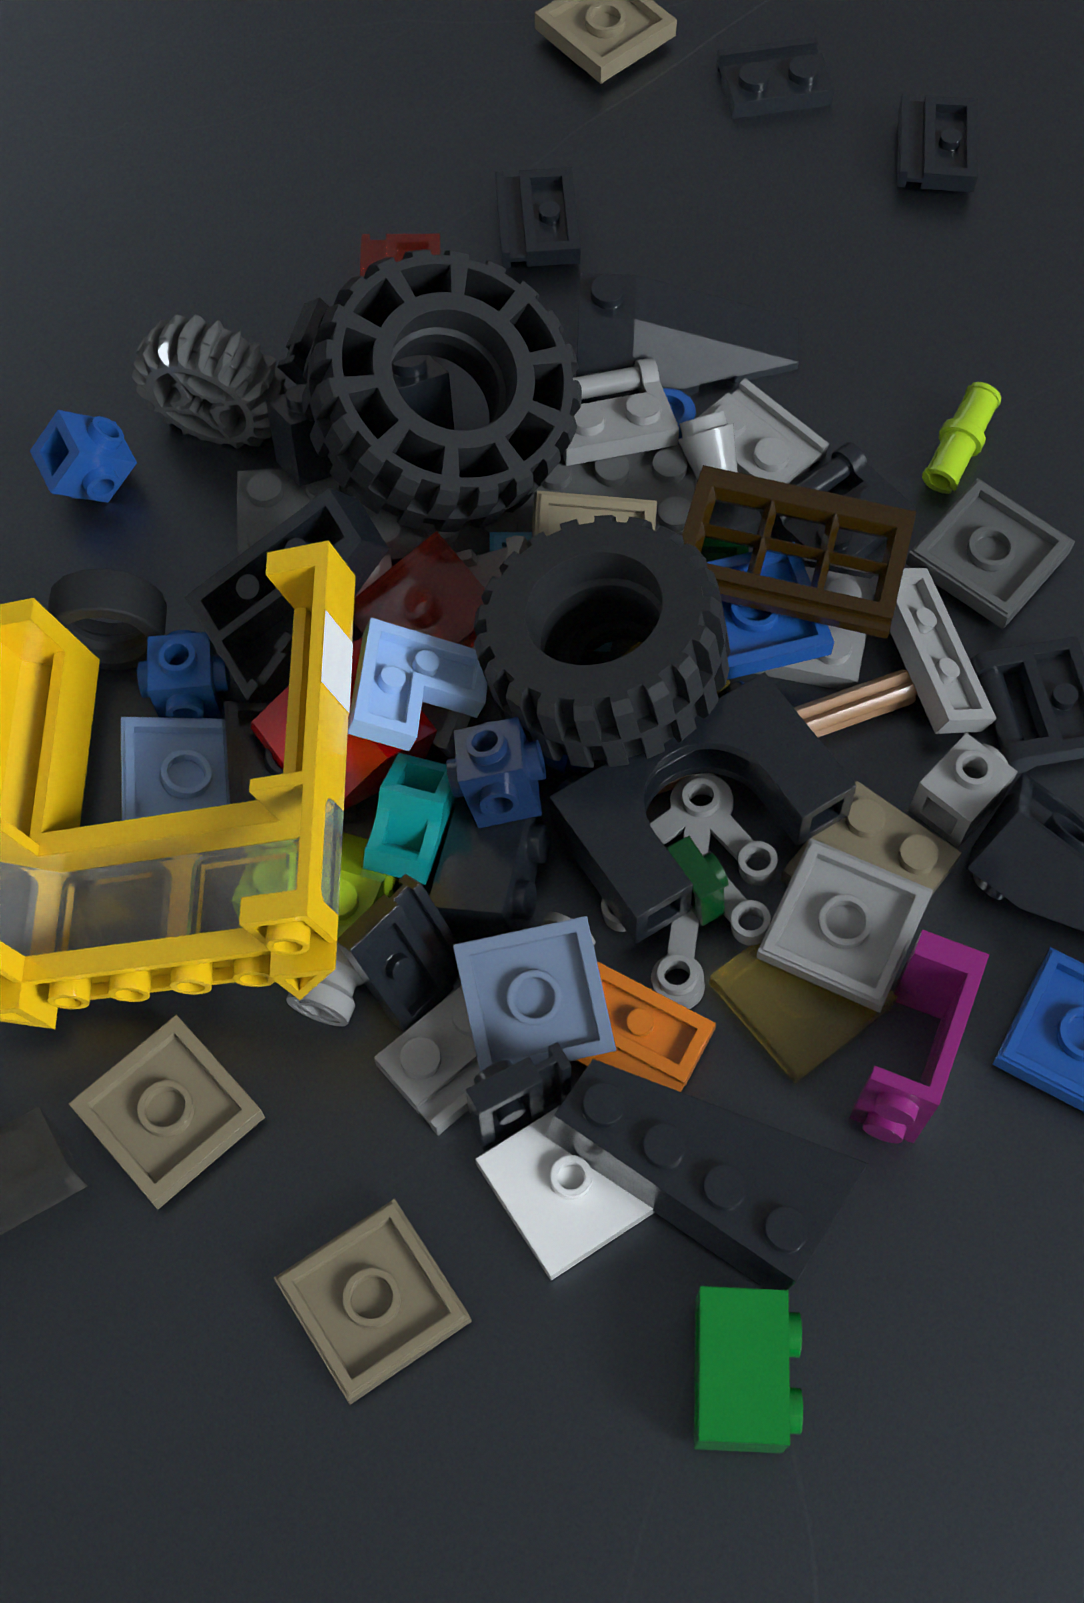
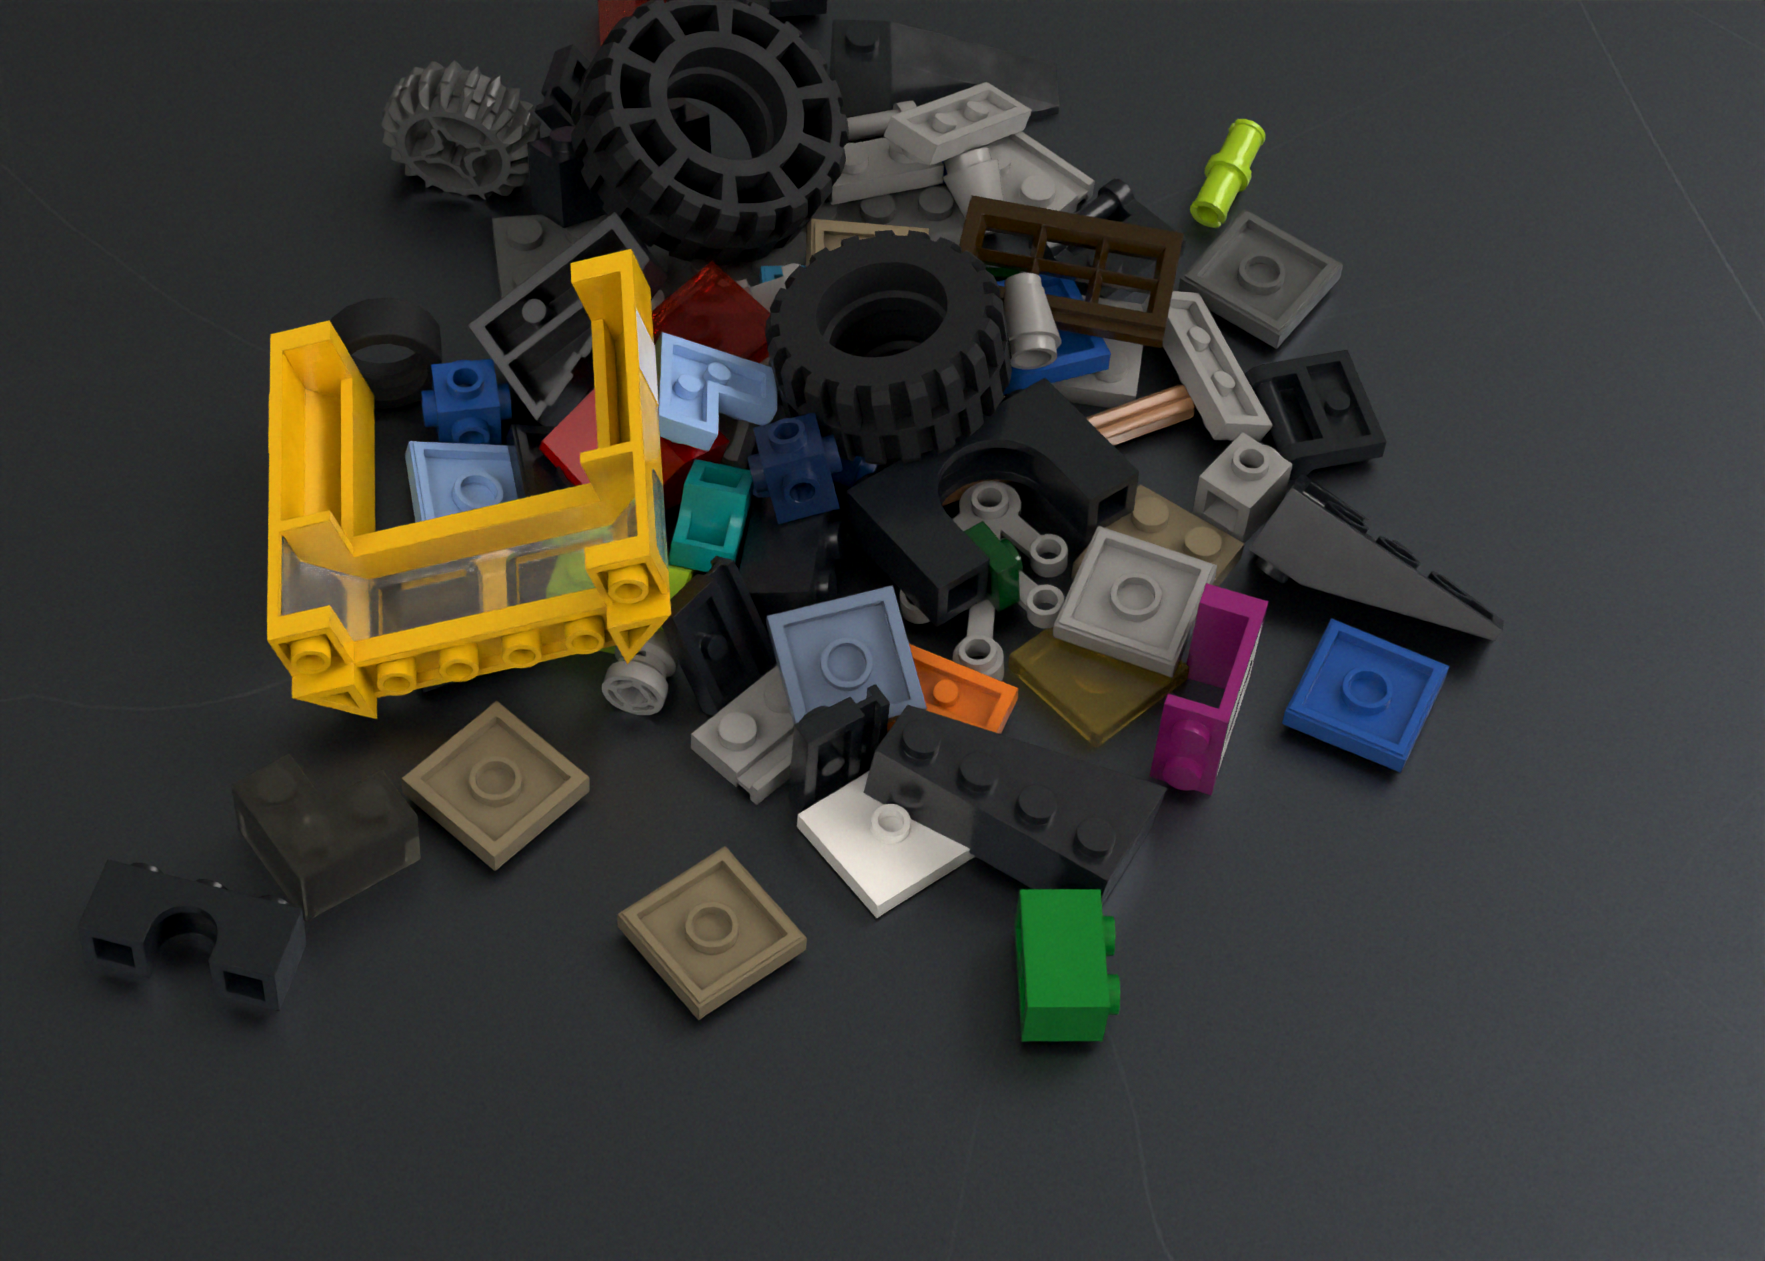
camera: 10 degrees left, 10 degrees down
blue brick [30,410,137,503] -> none
none -> light grey plate [883,82,1032,166]
none -> light grey cone [1003,273,1061,369]

